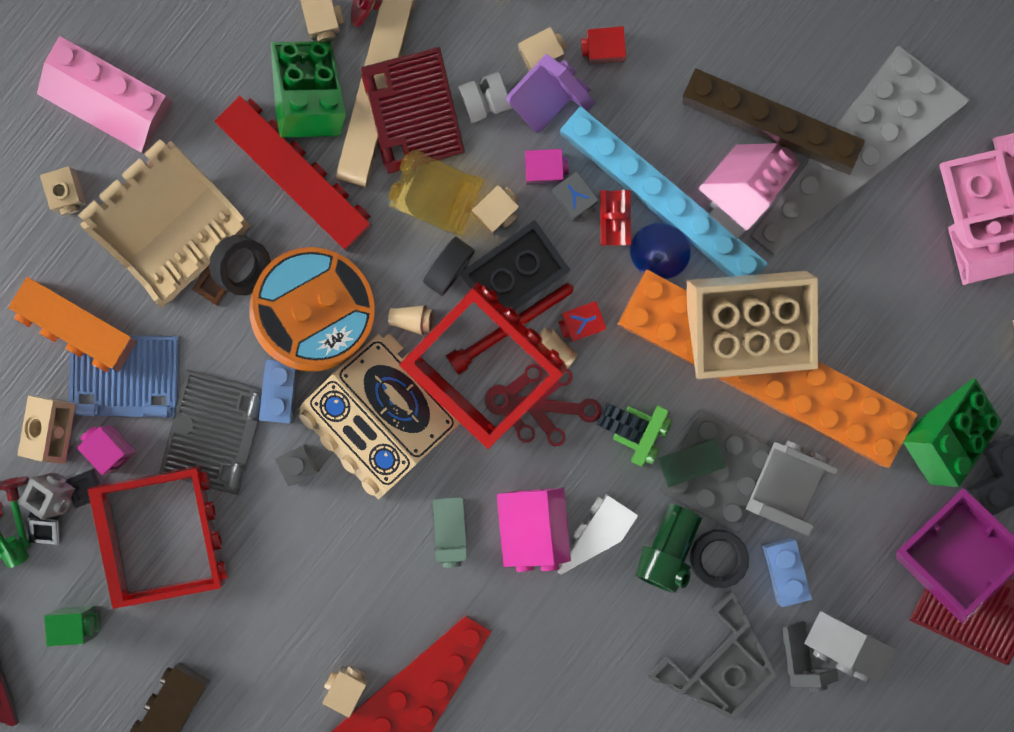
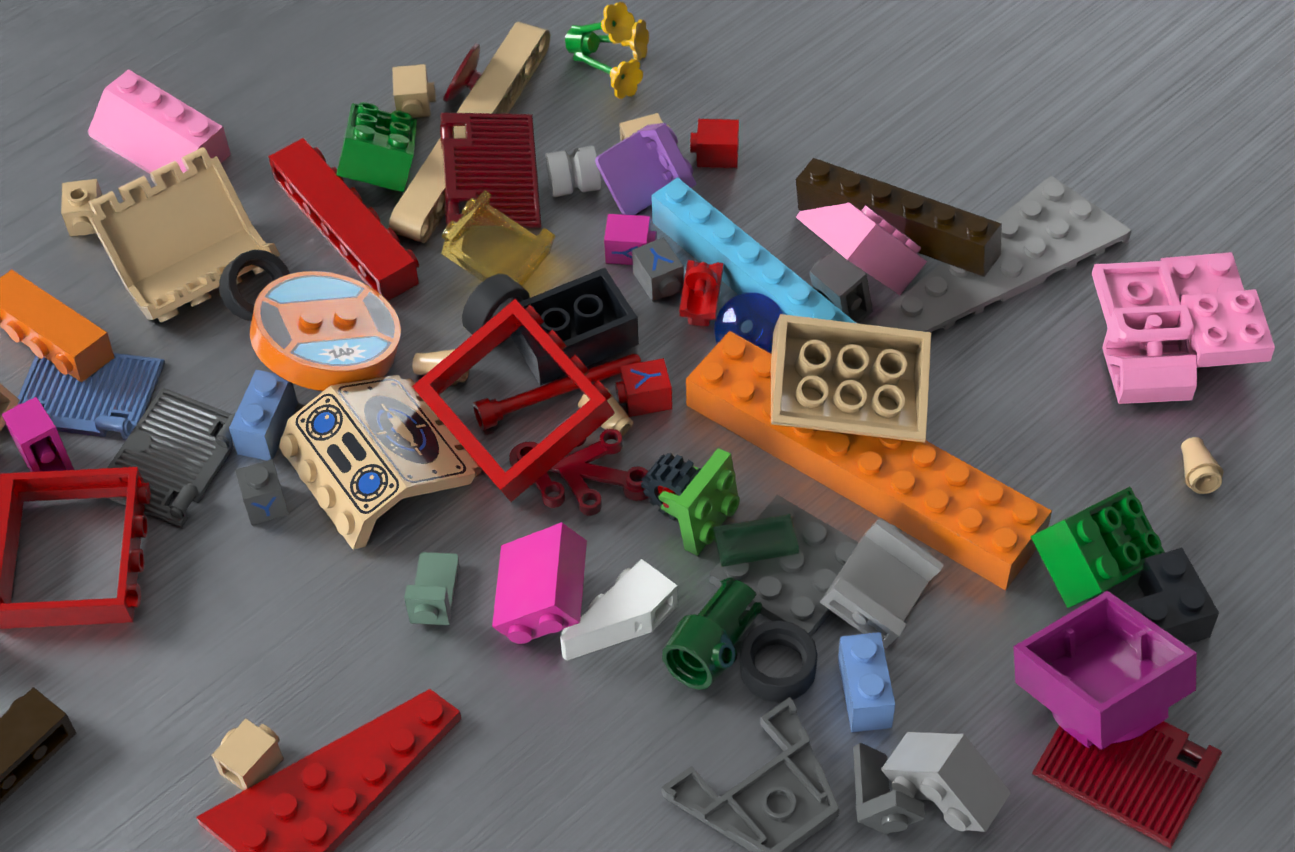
camera: 10 degrees right, 35 degrees down
reddish brown tile [192,265,235,306] -> none
tan brick [472,185,519,234] -> none

